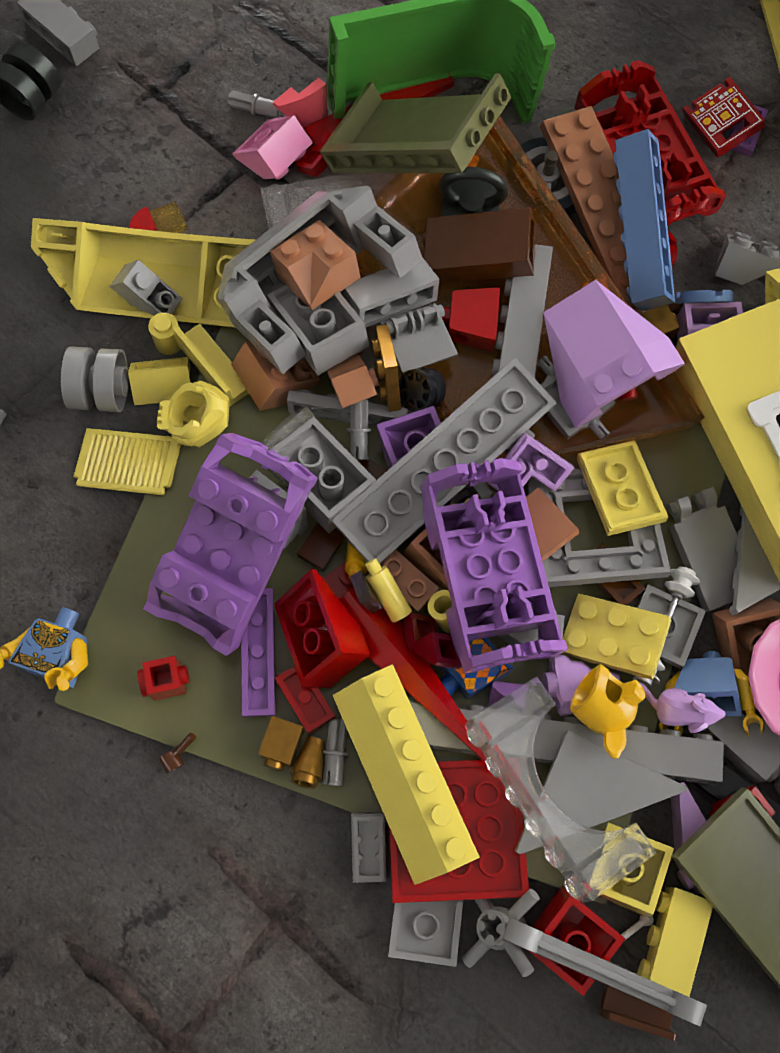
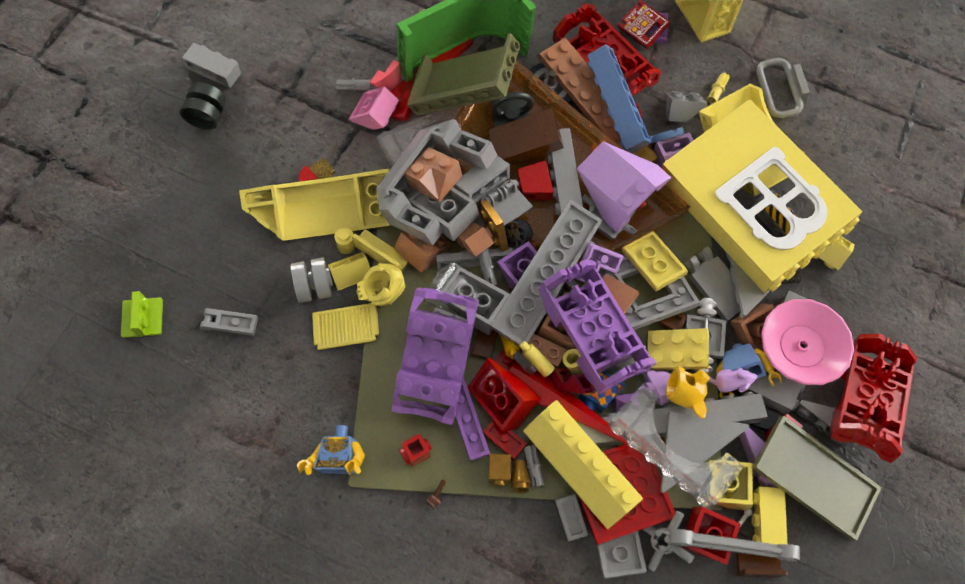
camera: 15 degrees left, 5 degrees down
light grey slope [109,260,183,316] -> none

